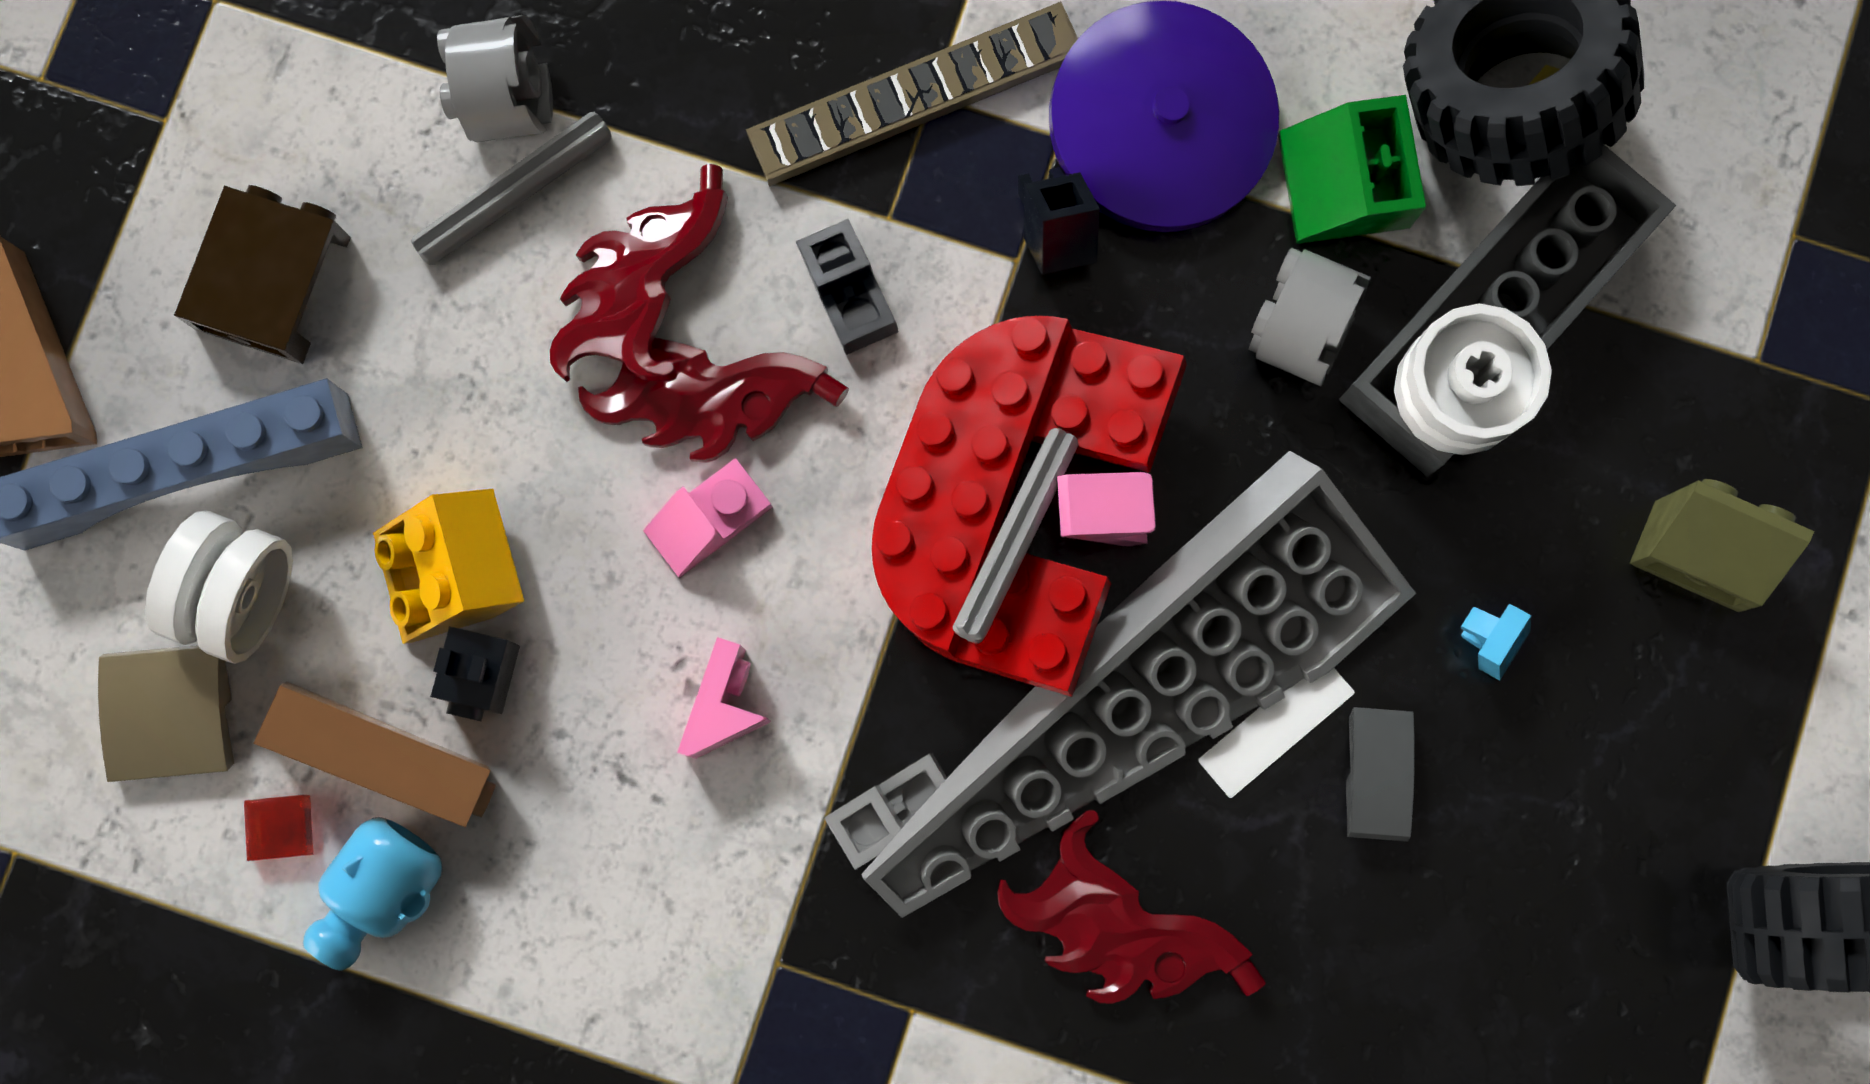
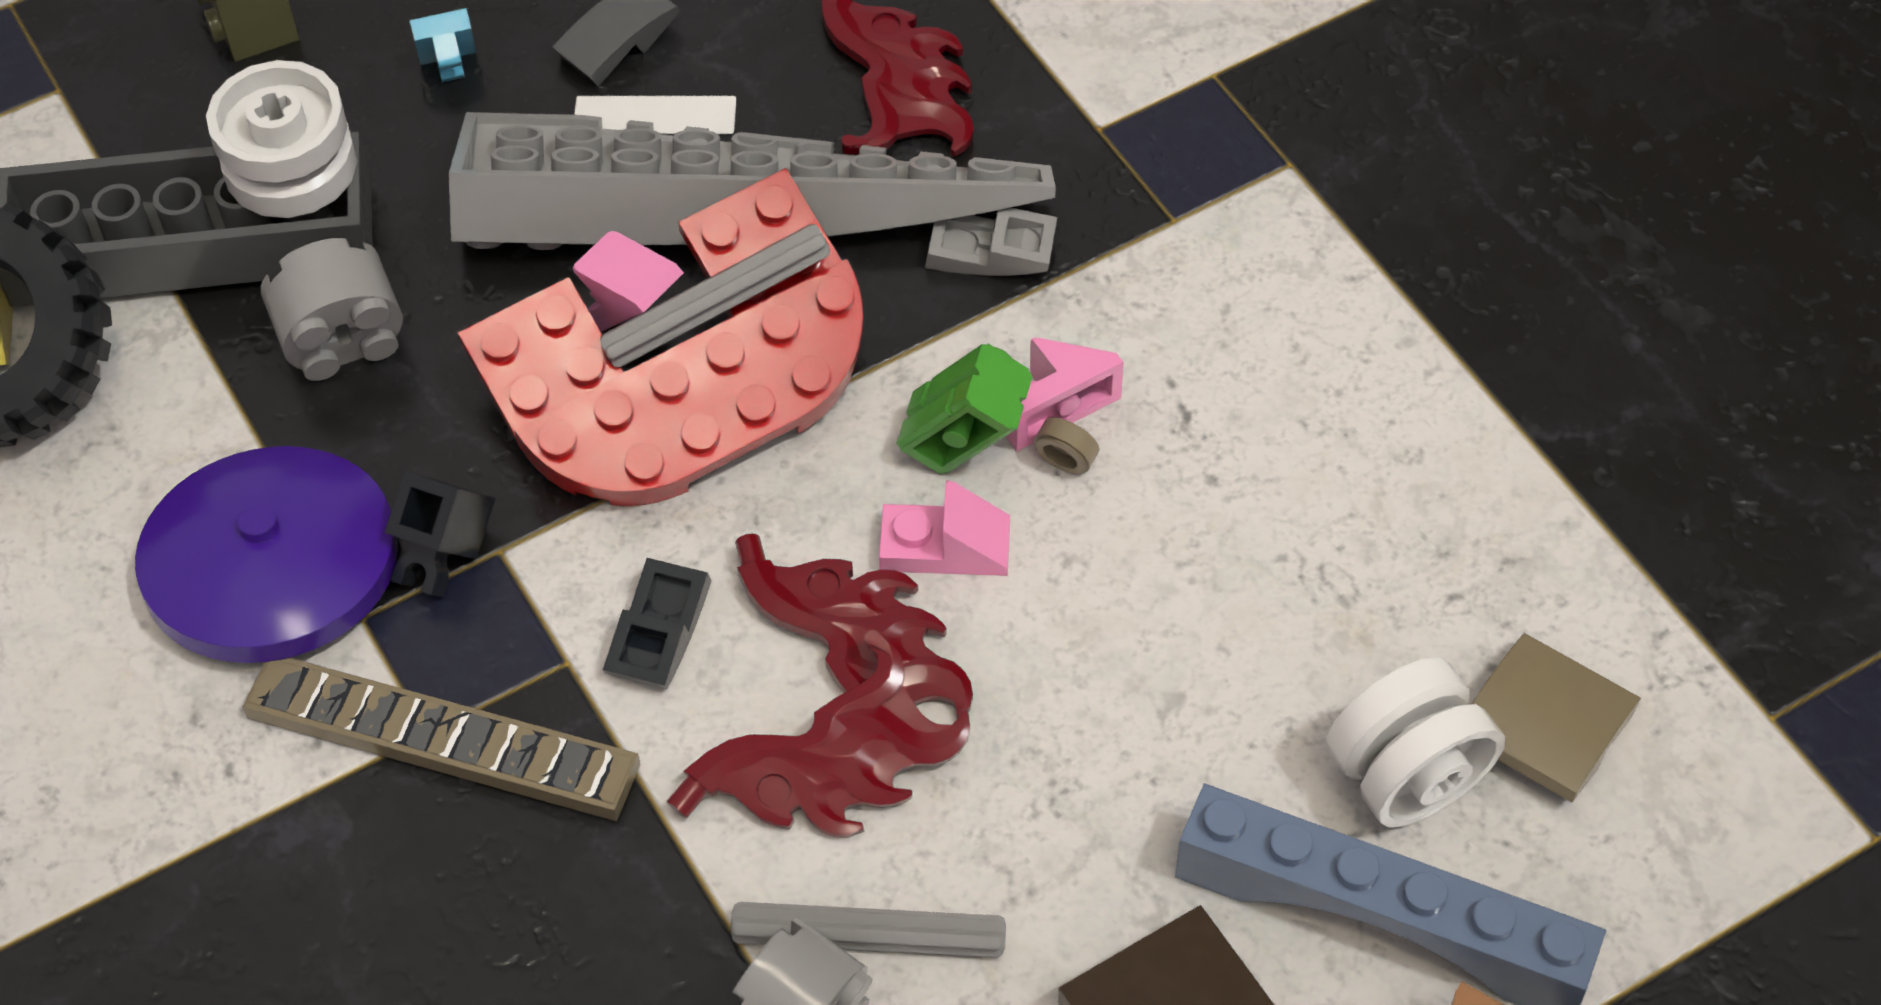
camera: 140 degrees left, 25 degrees down
clear red tile [244,795,313,861] -> none
medium nougat slope [253,681,496,828] -> none
medium azure piece [303,817,443,971] -> none
yellow slope [373,489,524,644] -> none
black brick [430,626,520,722] -> none
green slope [1278,95,1426,244] -> none
none -> bright green brick [896,343,1033,475]
none -> dark tan tile [1034,417,1100,474]

